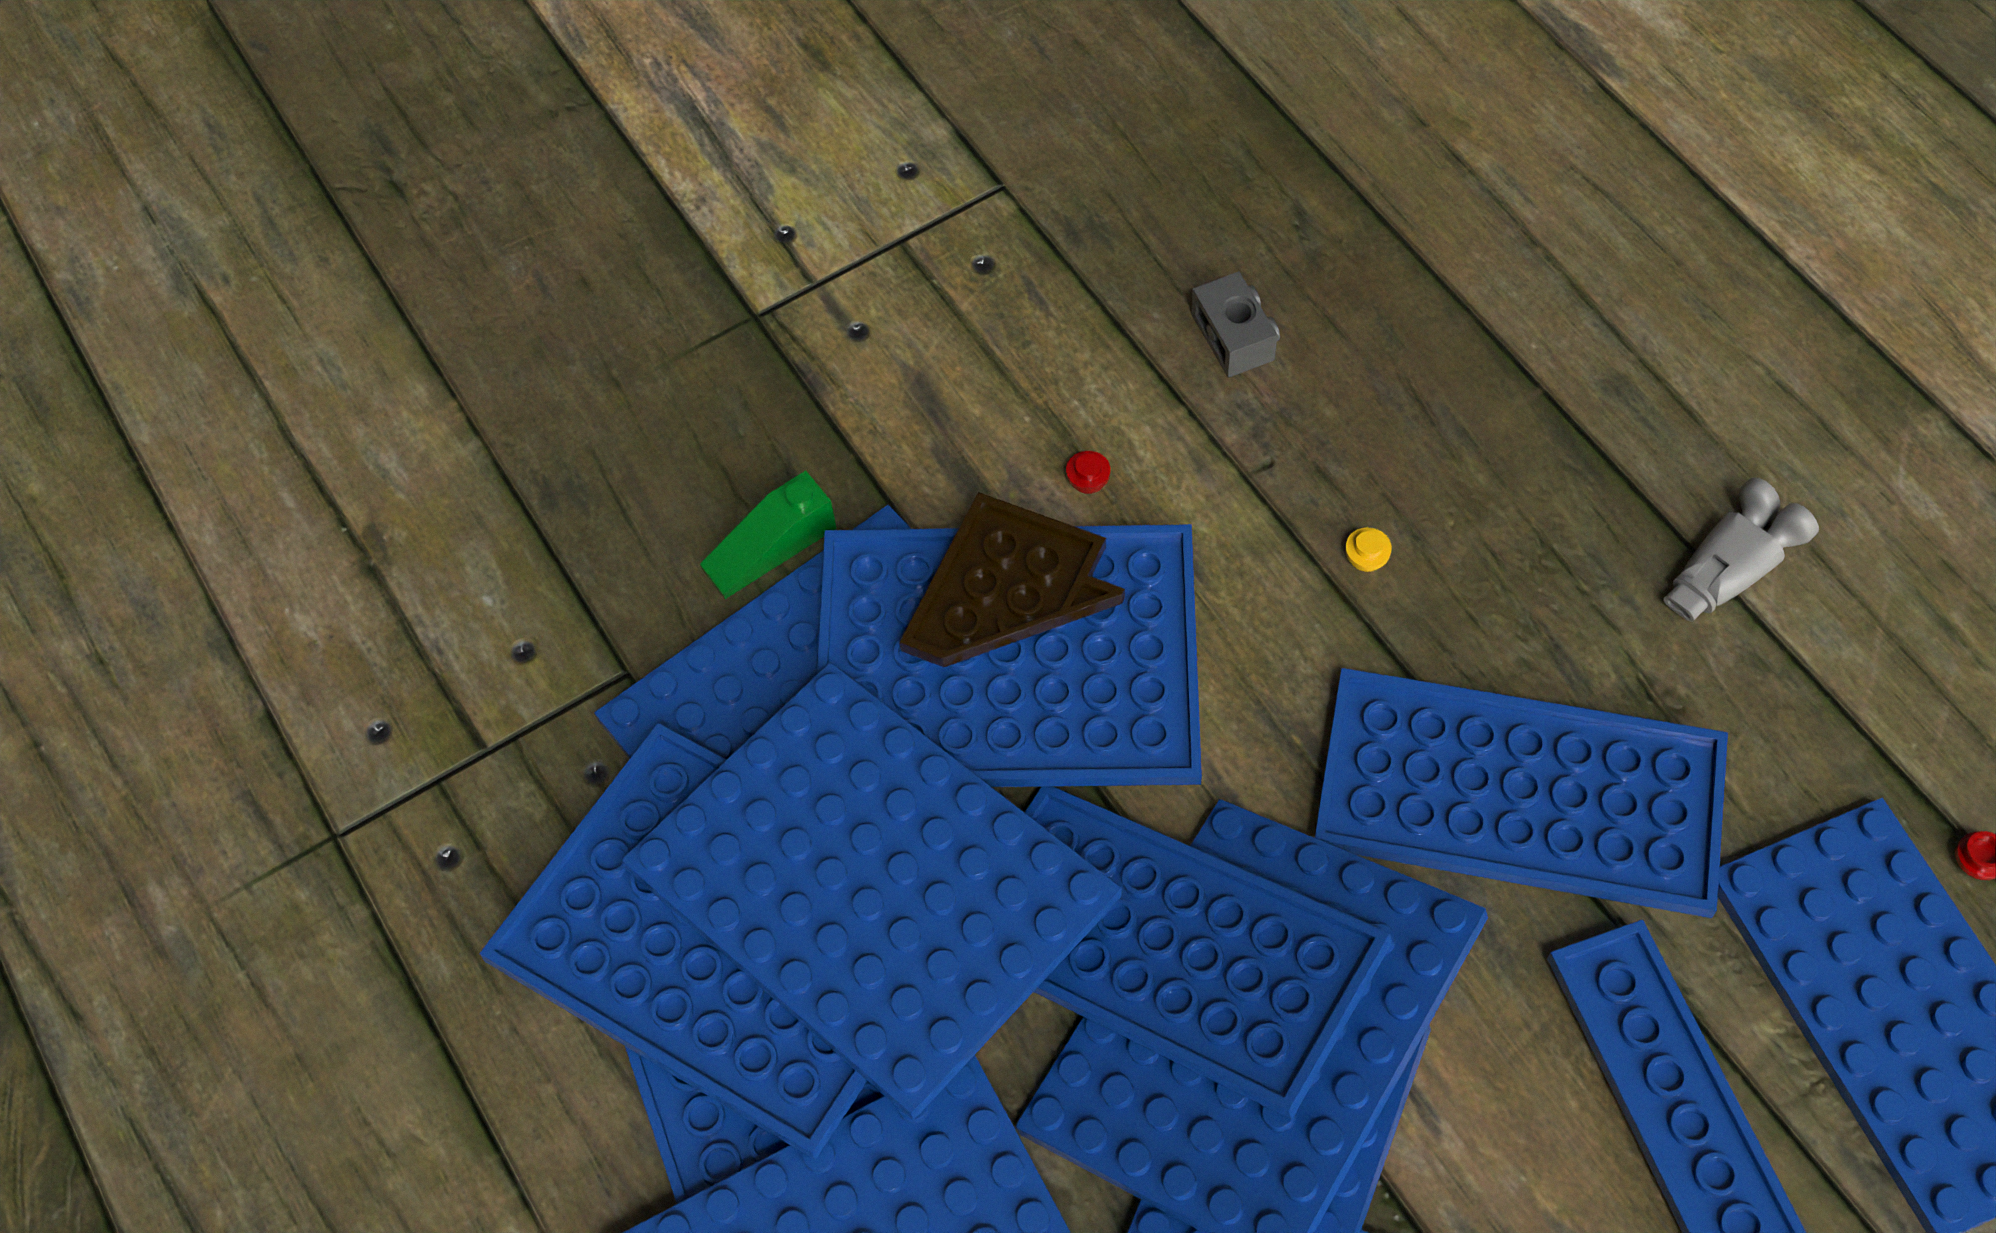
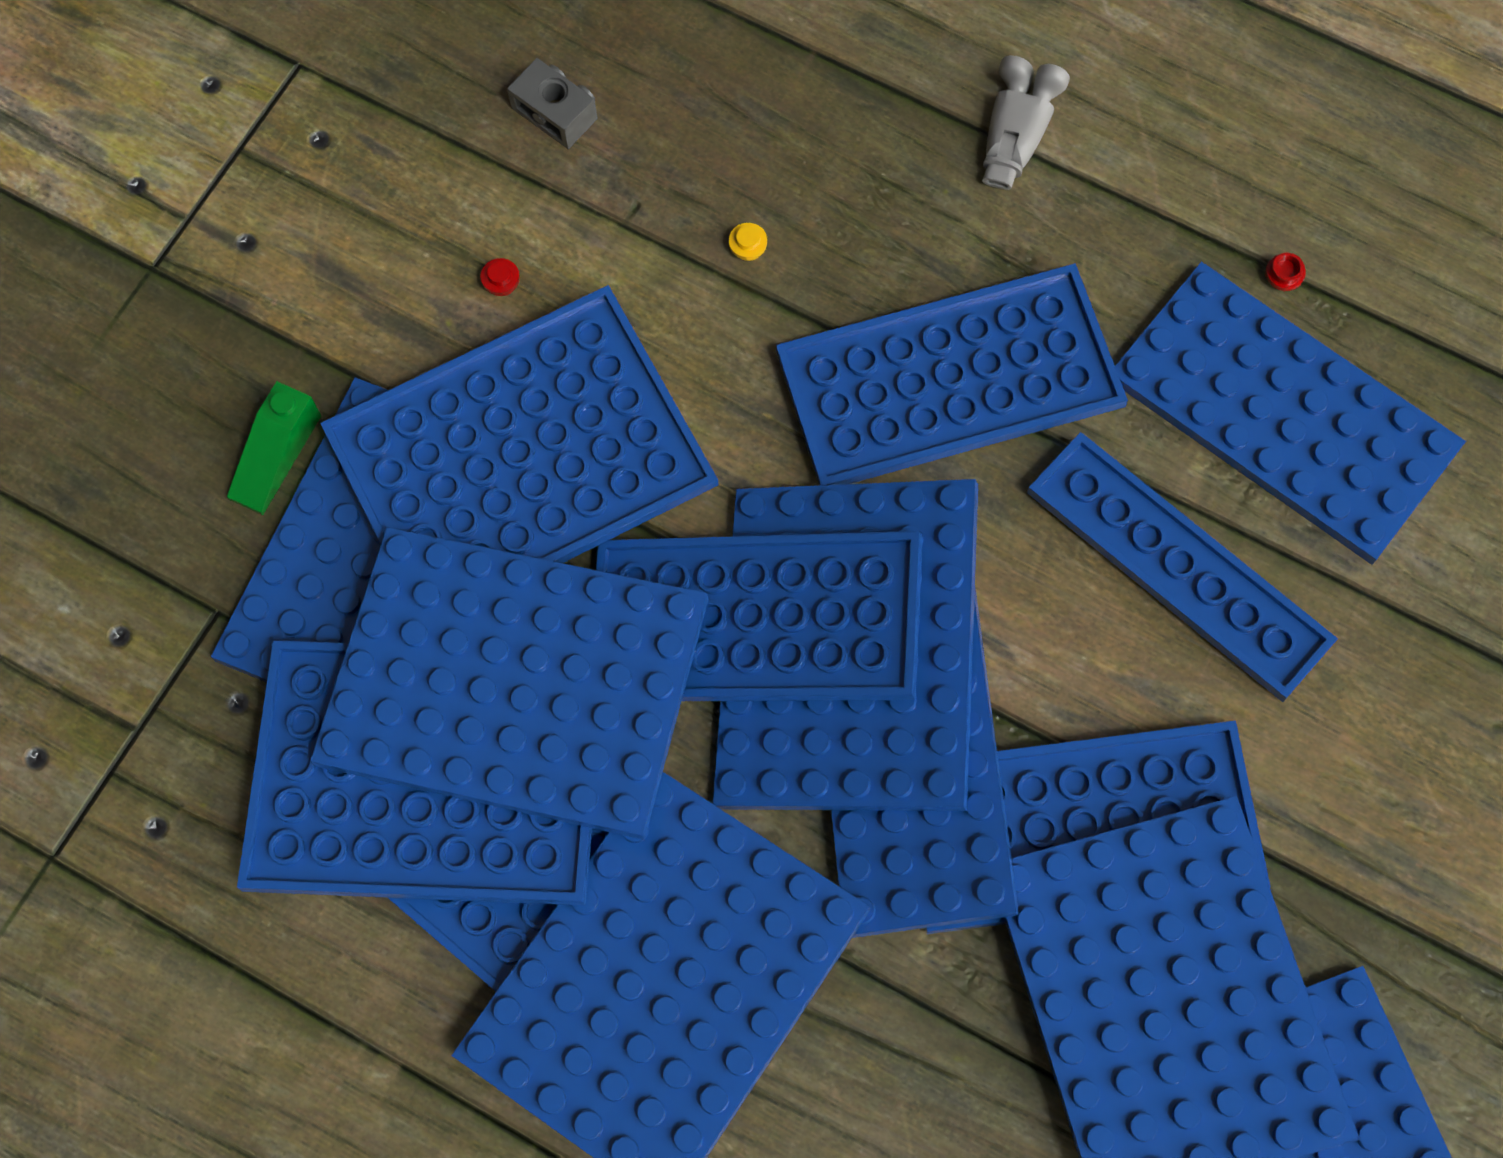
camera: 30 degrees left, 10 degrees up
dark brown wing [899,492,1125,667] -> none

